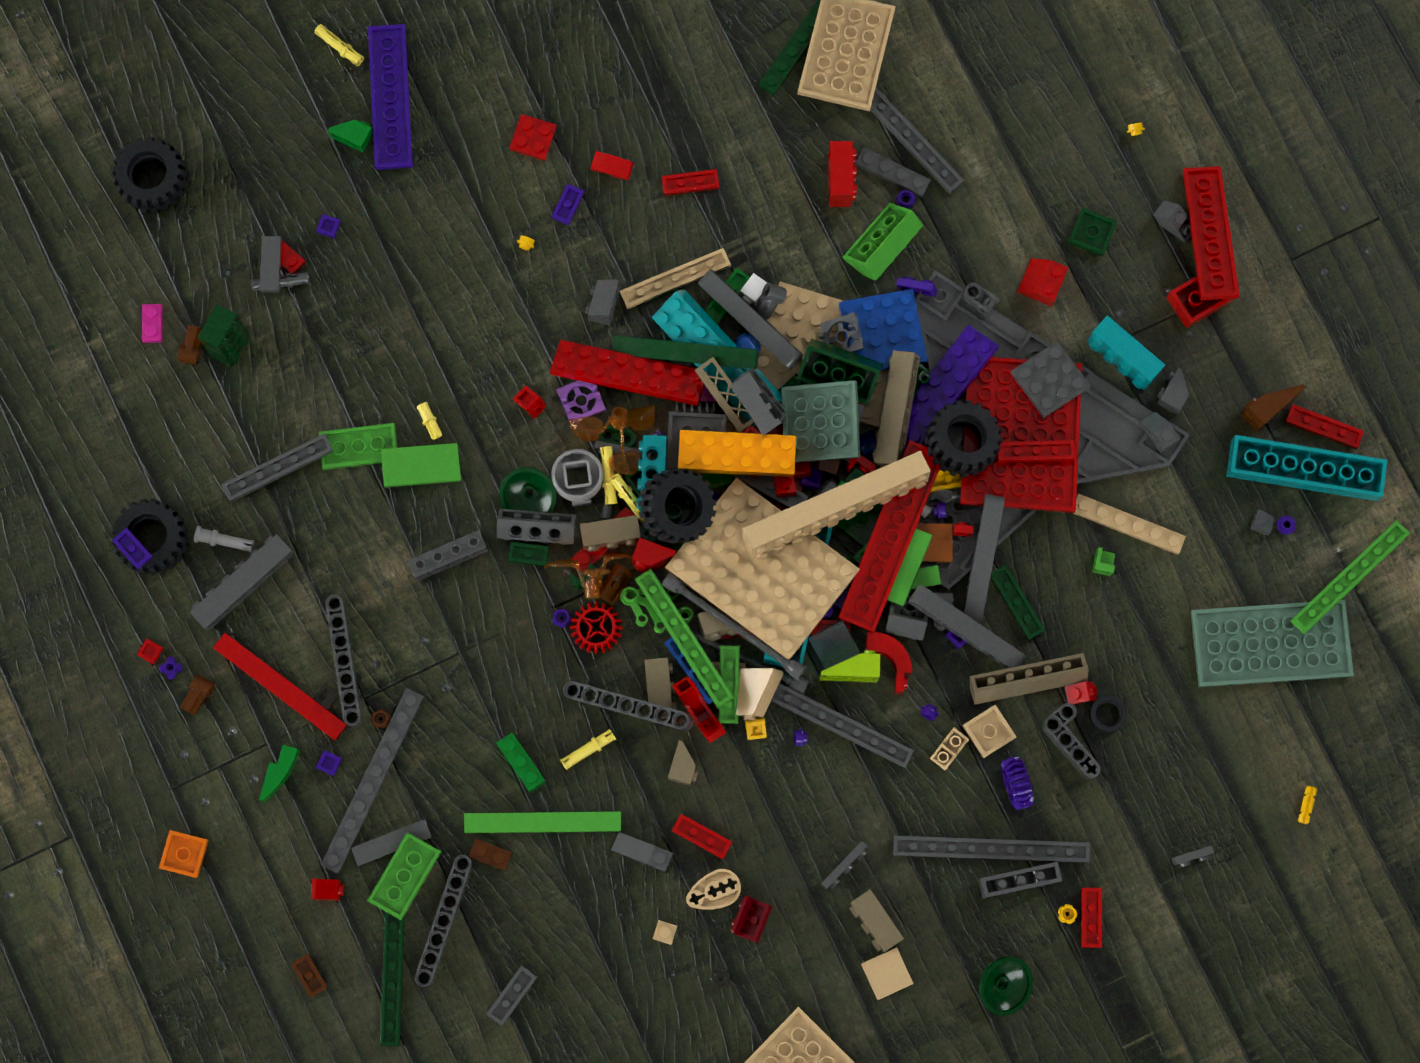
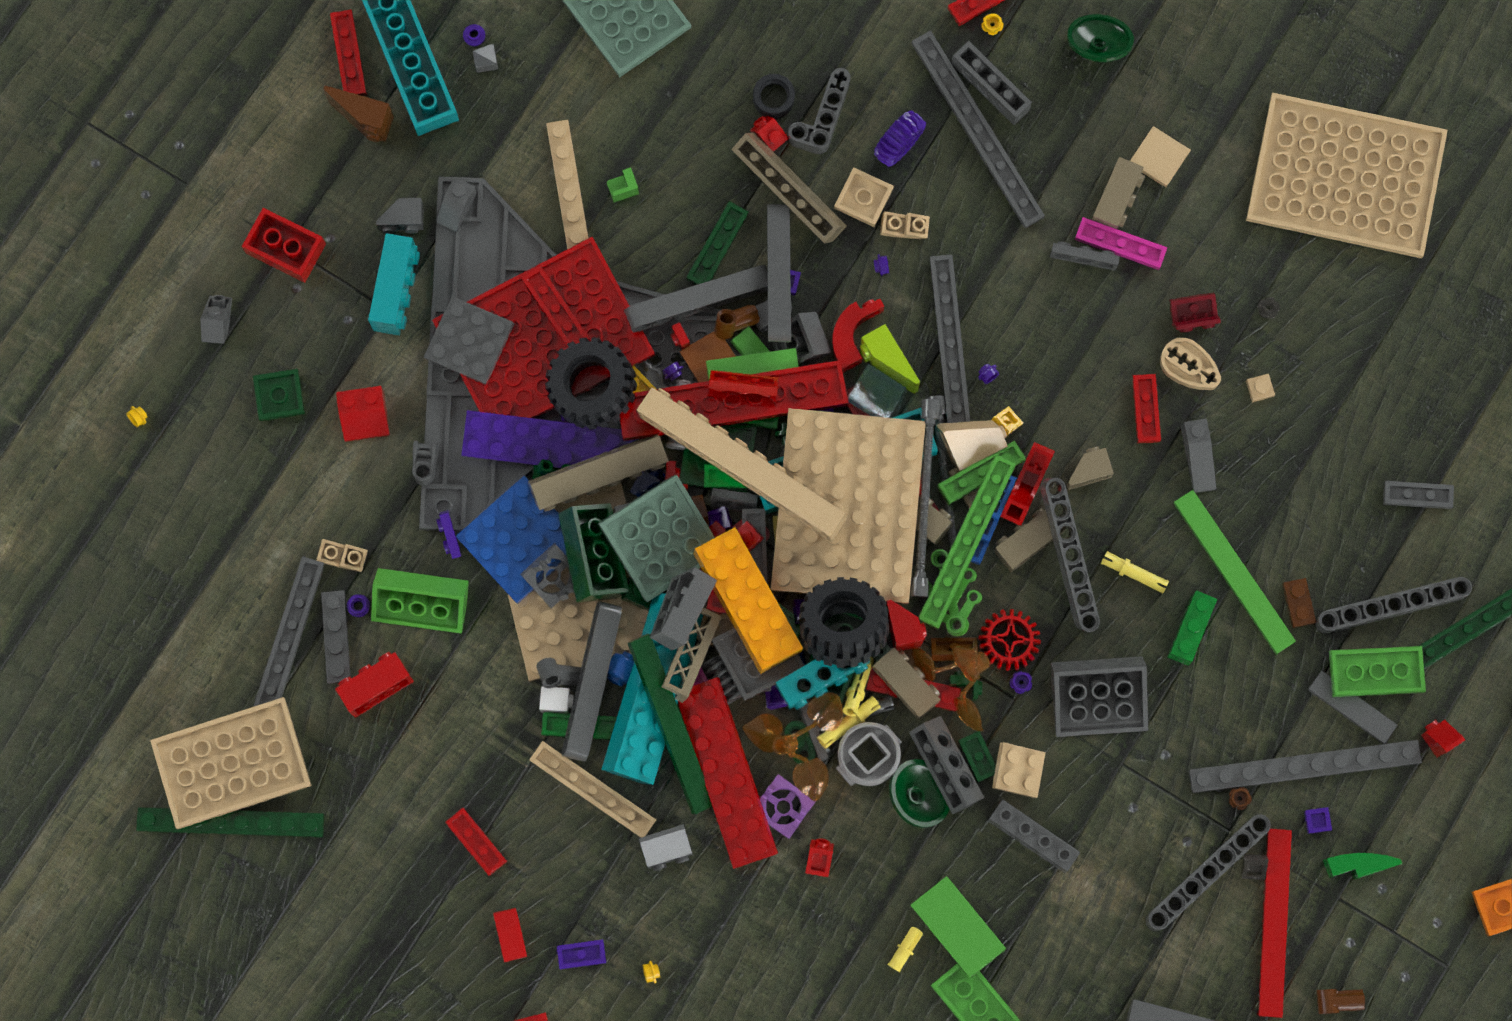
camera: 120 degrees left, 0 degrees up
red plate [1182,166,1240,300] -> none
none -> tan slope [316,539,368,572]
none -> red plate [708,370,779,397]
none -> reddish brown piece [714,305,760,339]
none -> tan plate [992,742,1046,798]
none -> dark grey slope [1051,656,1148,737]
none -> dark pink plate [1075,217,1167,270]

